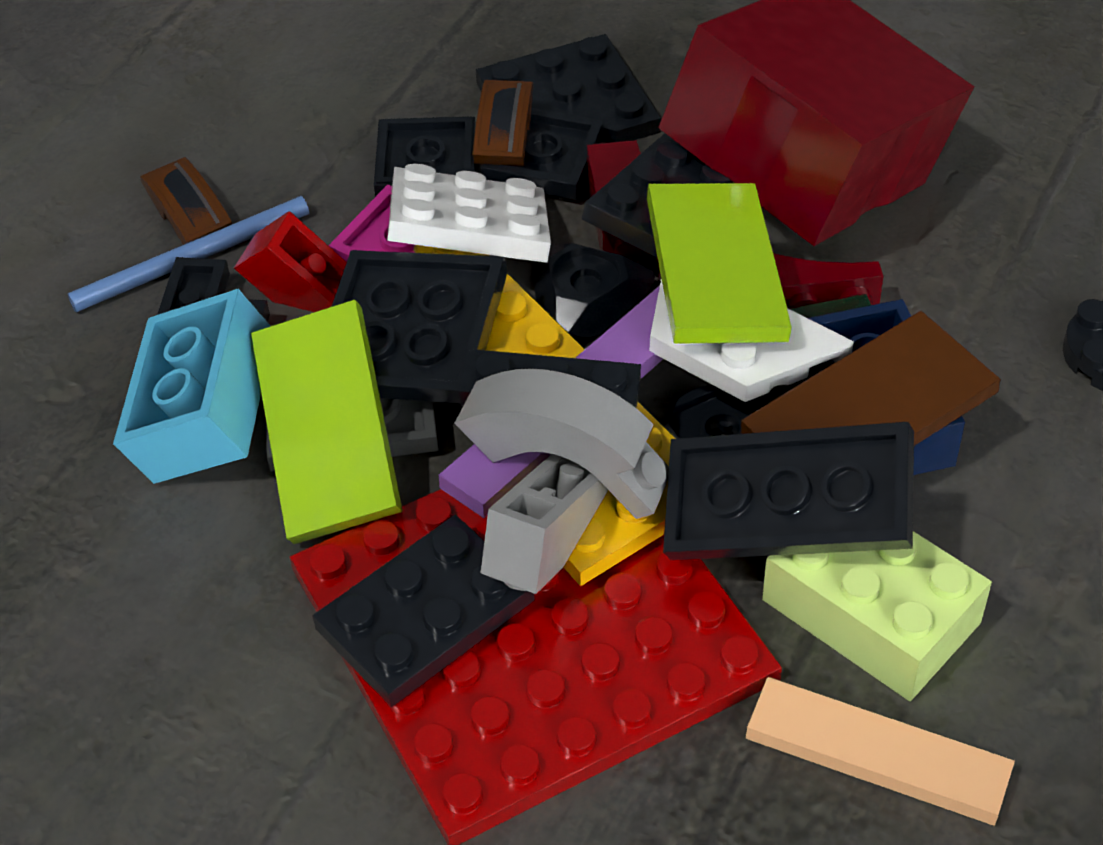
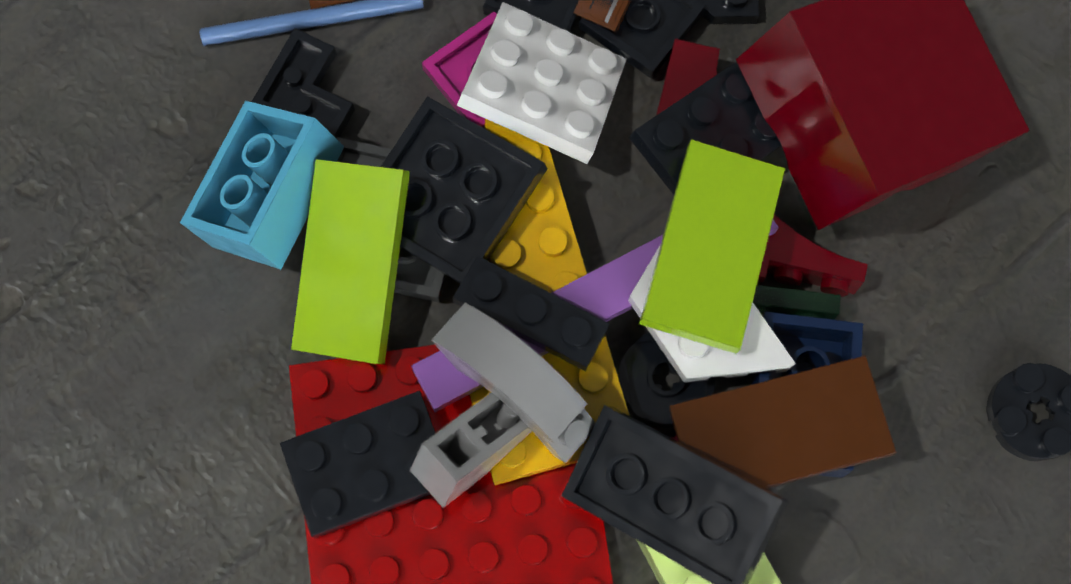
camera: 20 degrees right, 25 degrees up
red slope [234,211,347,312] -> none
black hat [534,243,655,337] -> none

